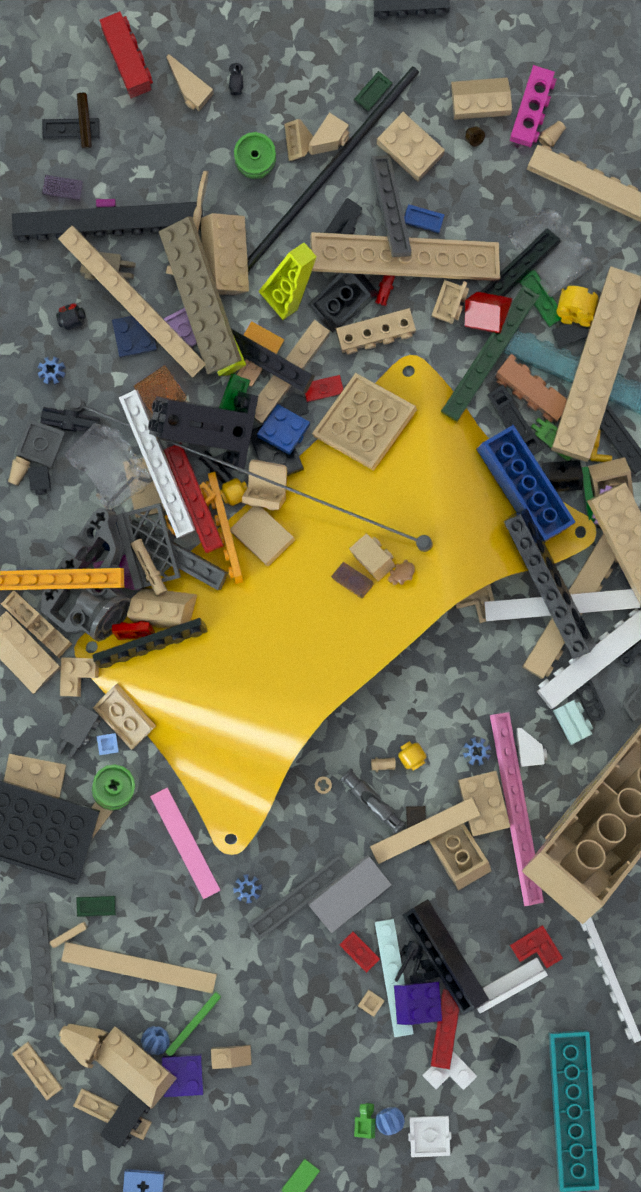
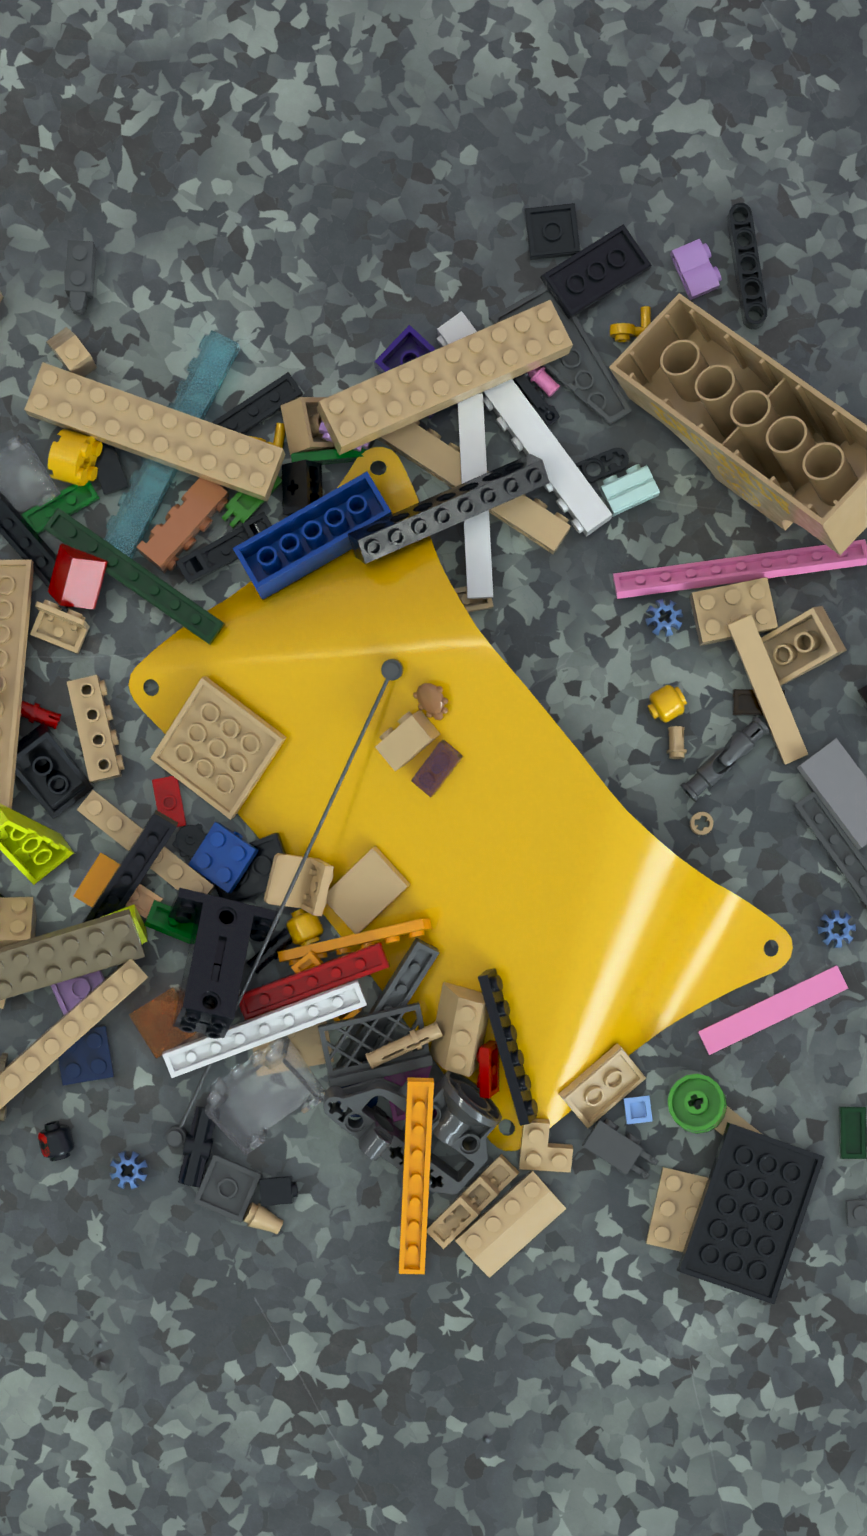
camera: 90 degrees left, 0 degrees up
white slope [516,728,547,767] -> none

